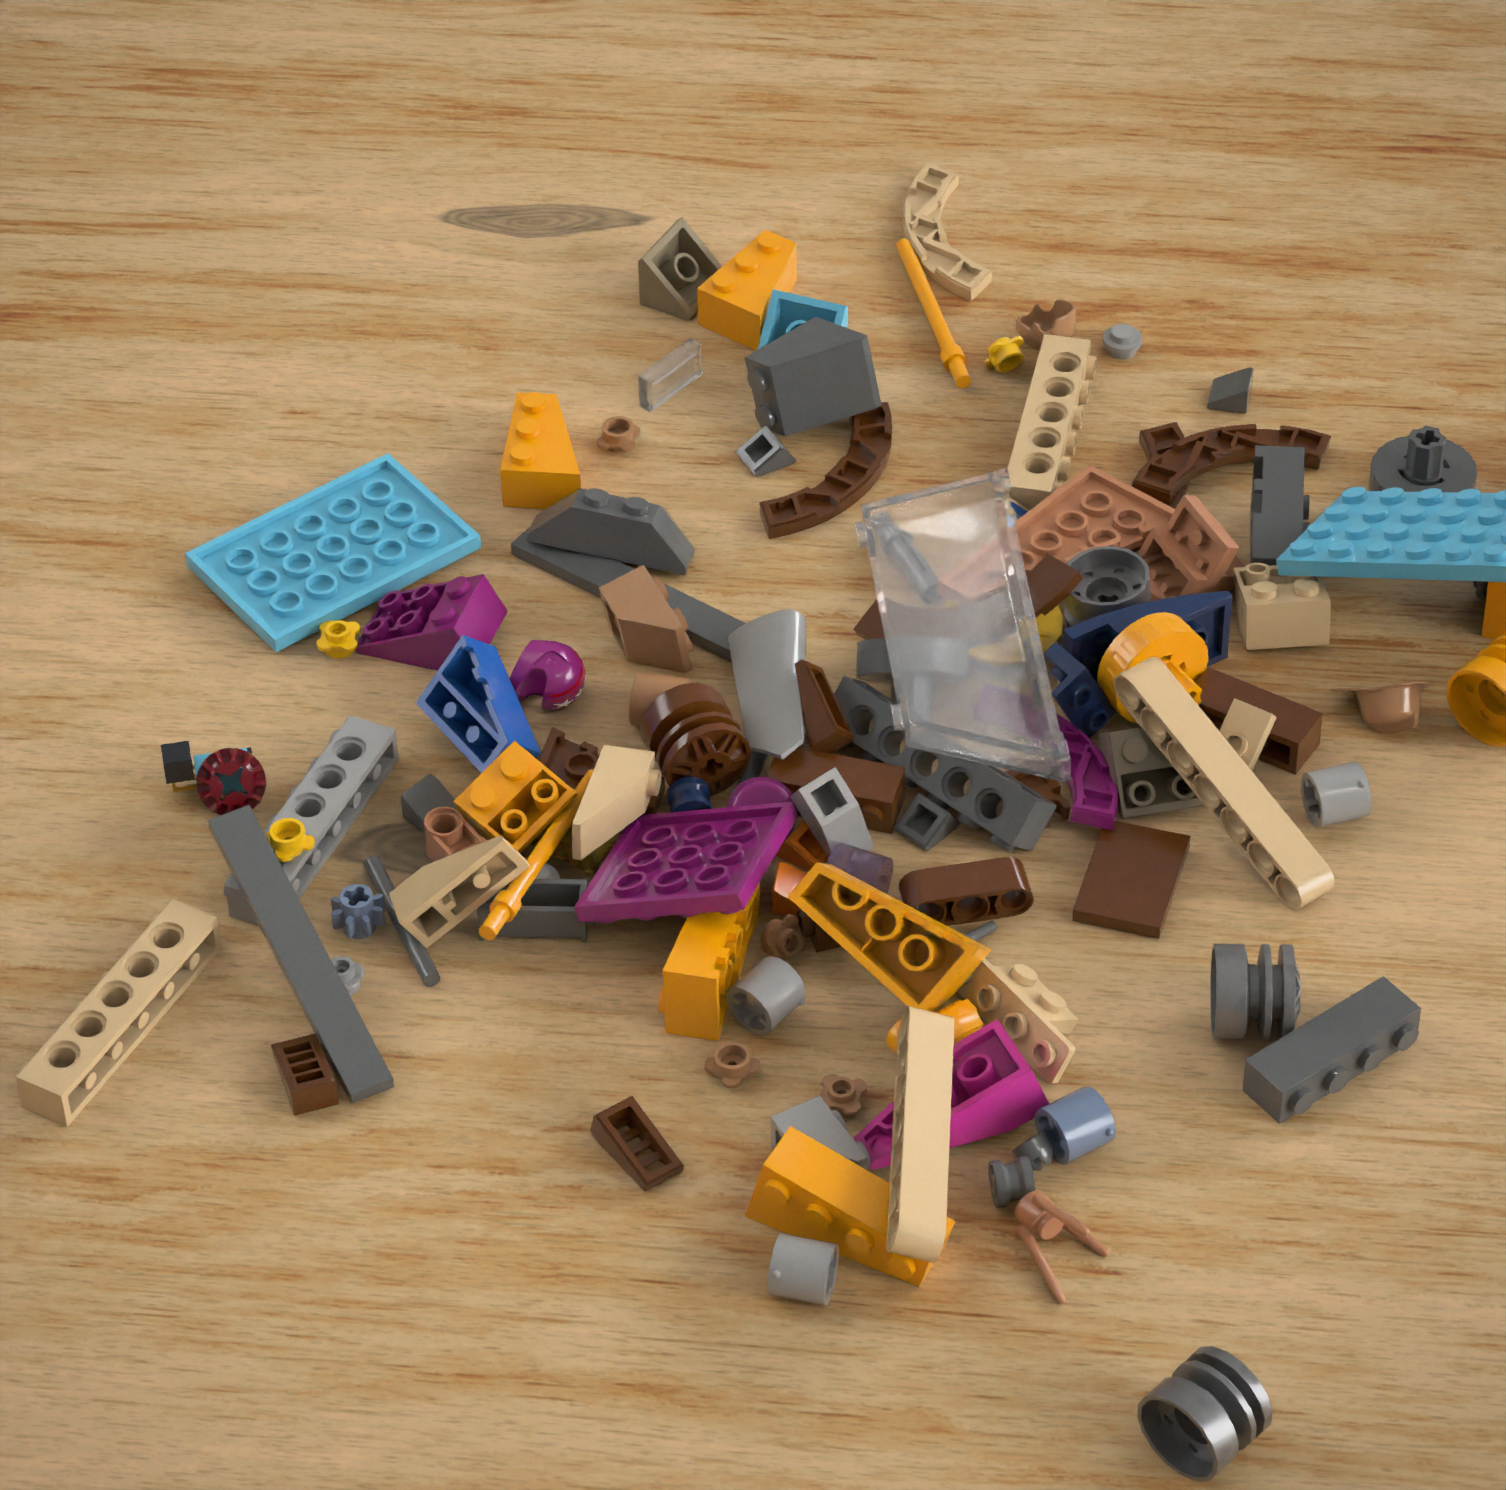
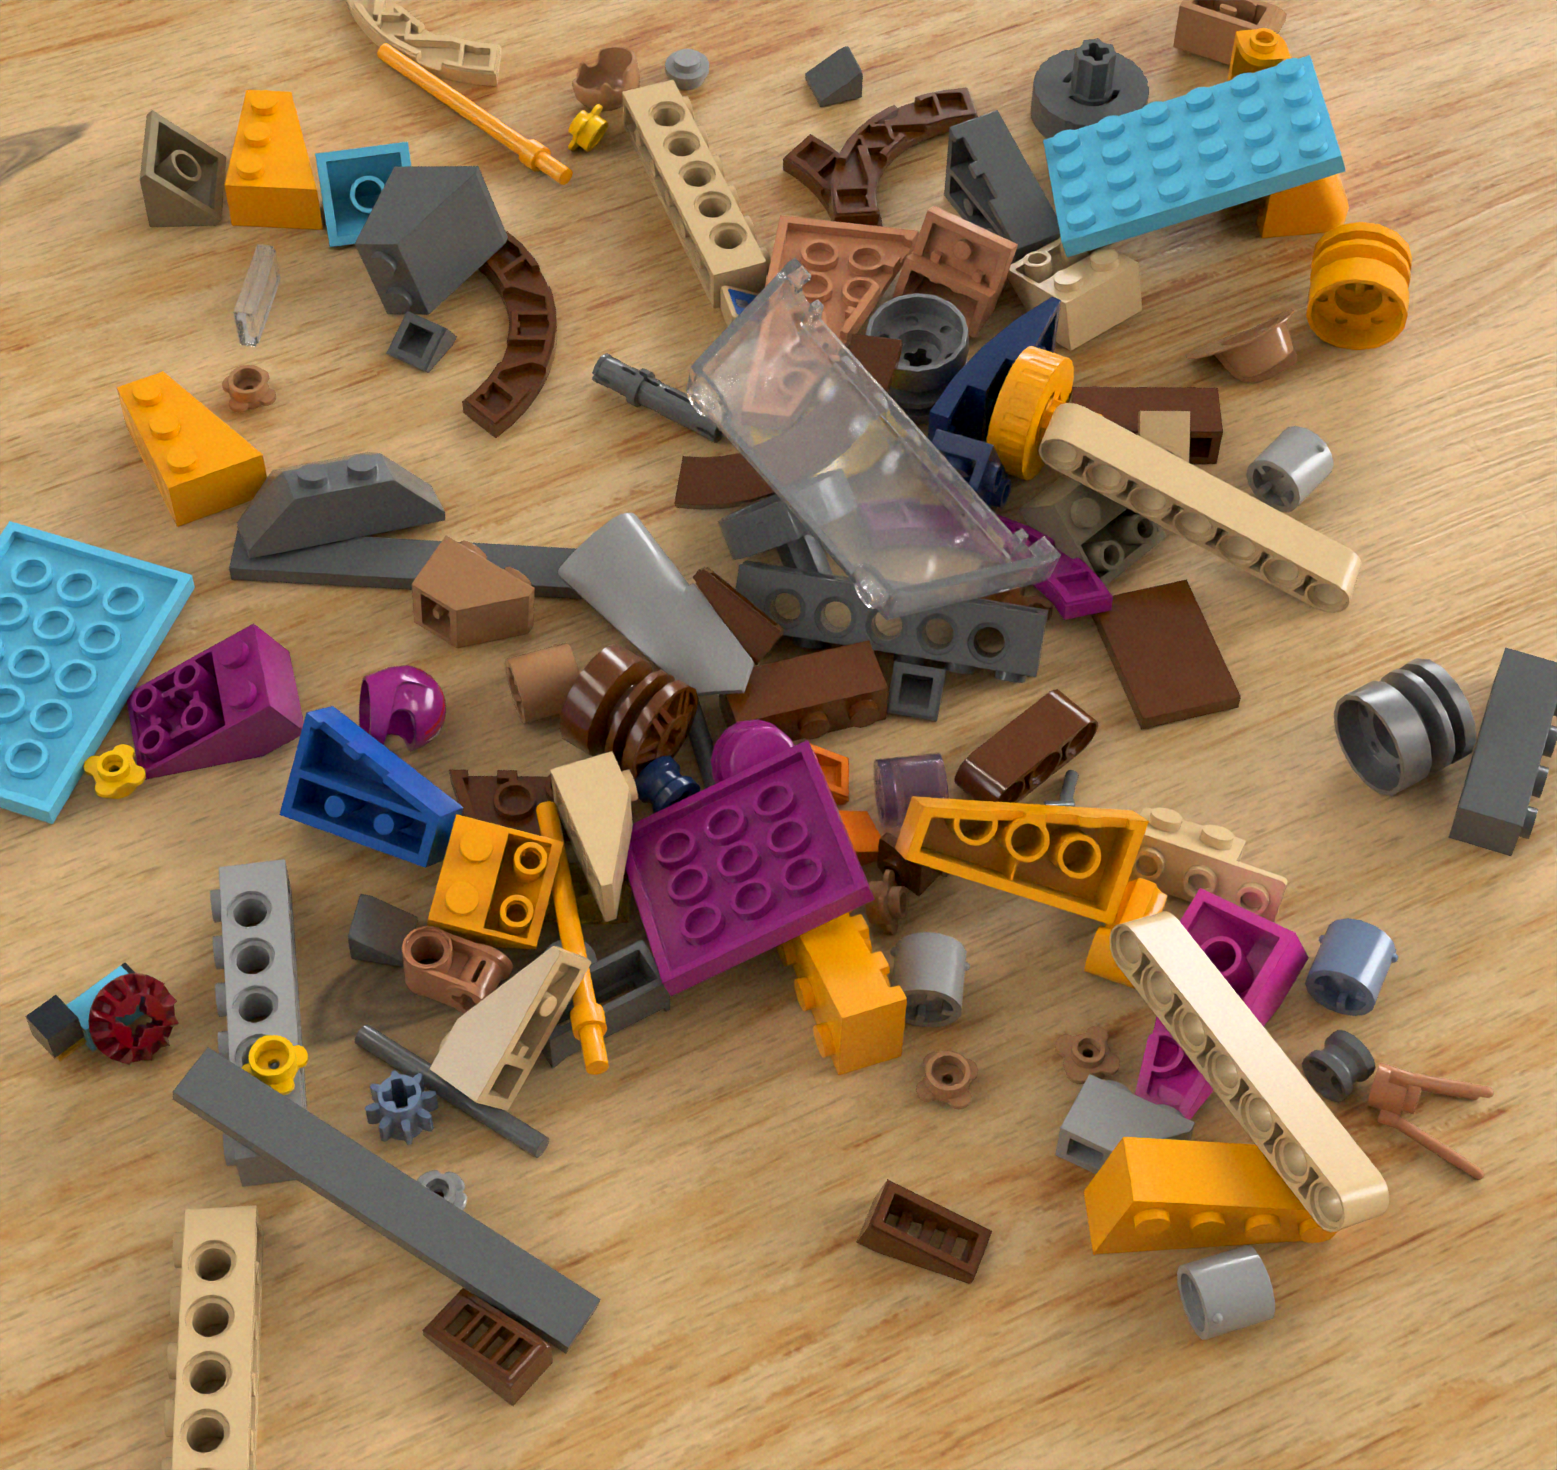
camera: 35 degrees left, 10 degrees up
light grey slope [790,767,874,869] -> none
dark grey hinge [1012,1130,1054,1171] -> none

